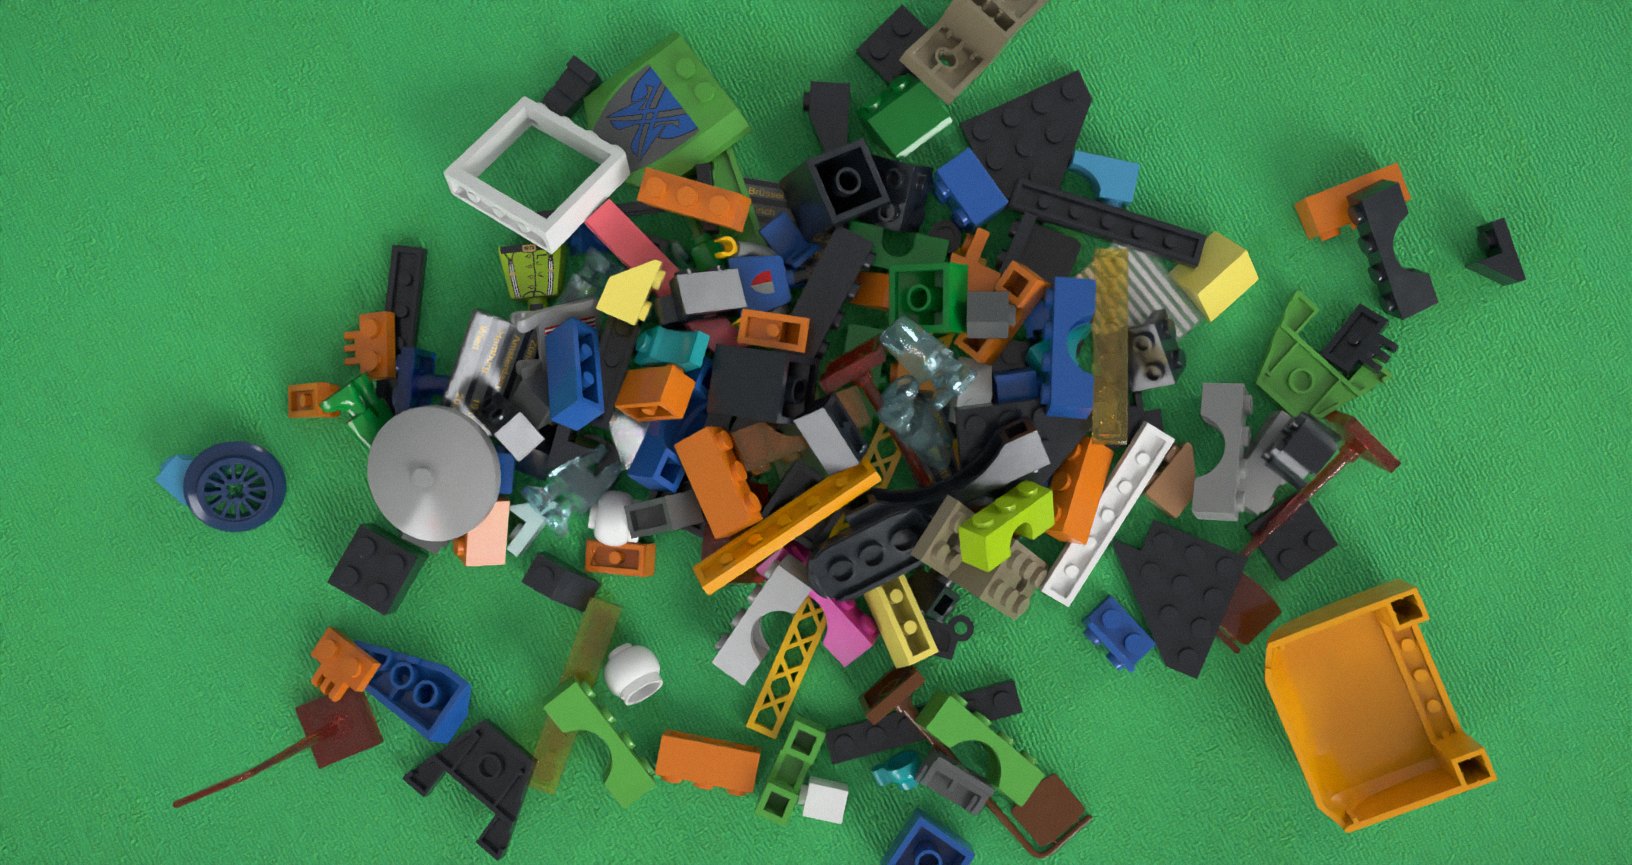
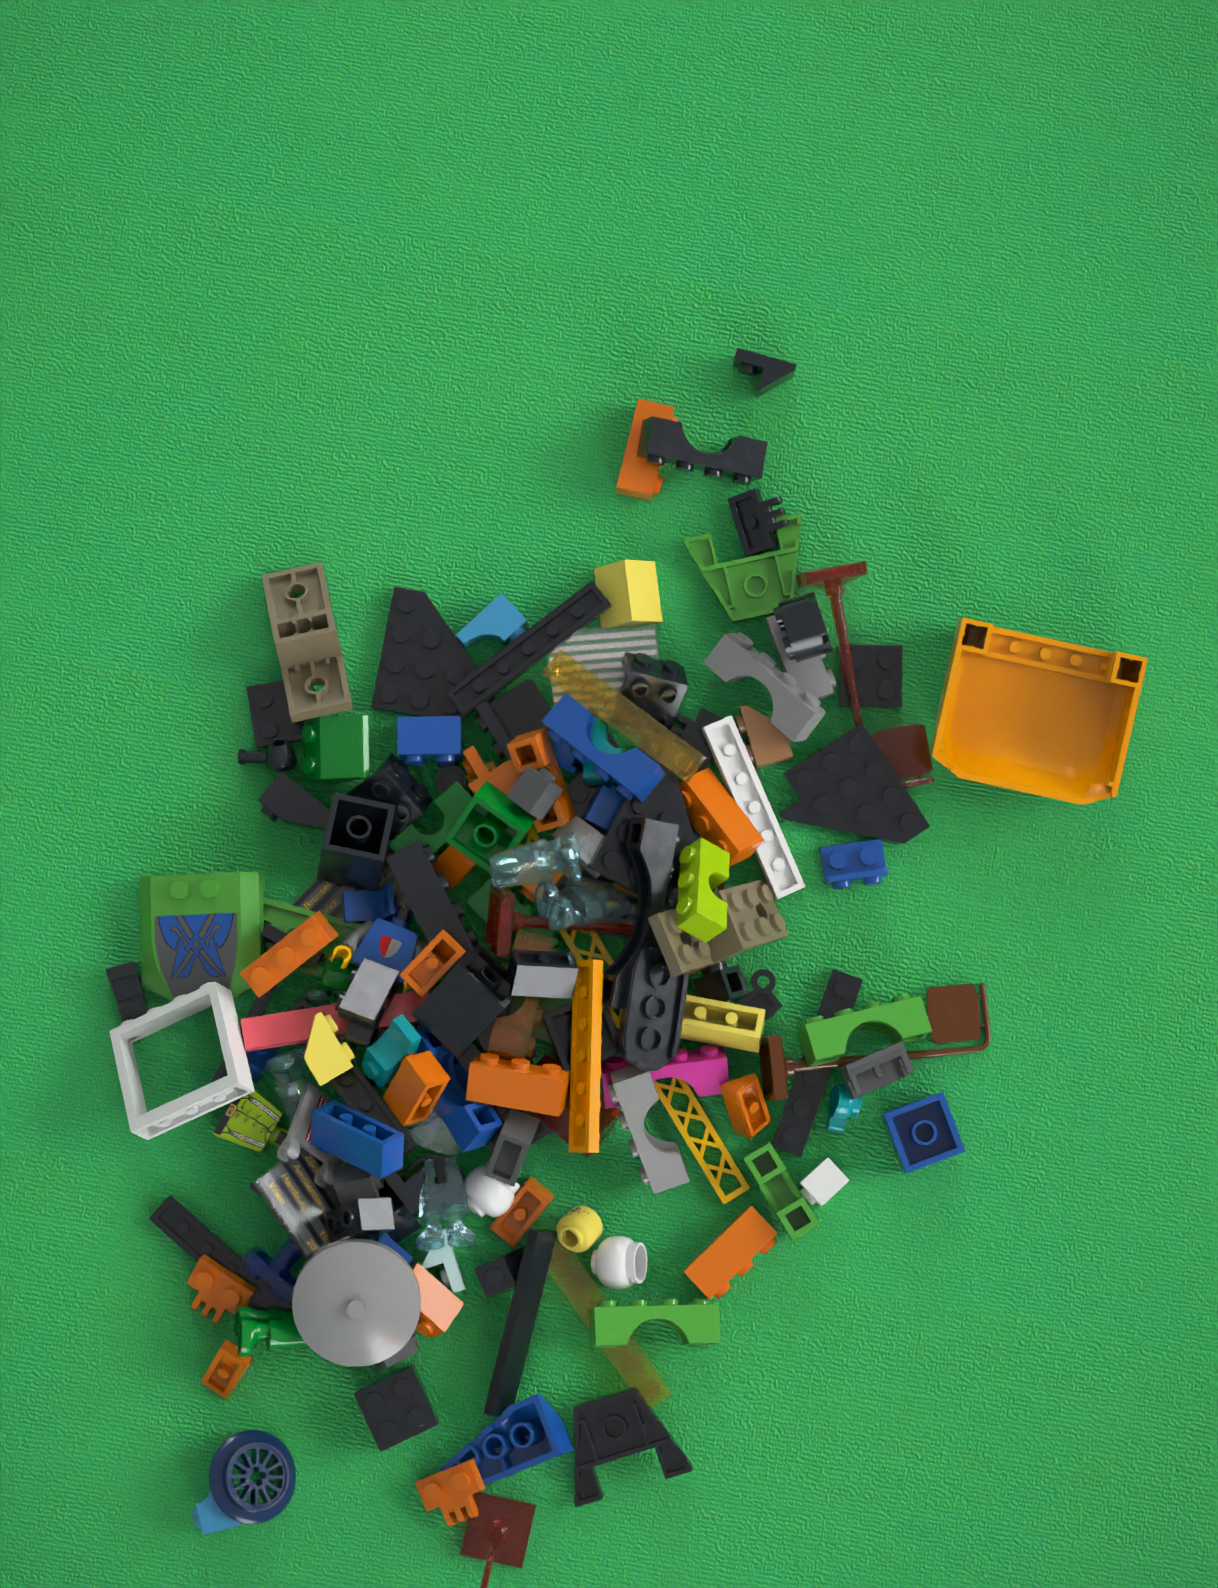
camera: 55 degrees left, 5 degrees down
none -> black bar [238,738,297,772]
none -> black tile [484,1228,557,1416]
none -> light yellow head [556,1205,603,1253]
none -> orange slope [720,1073,771,1139]

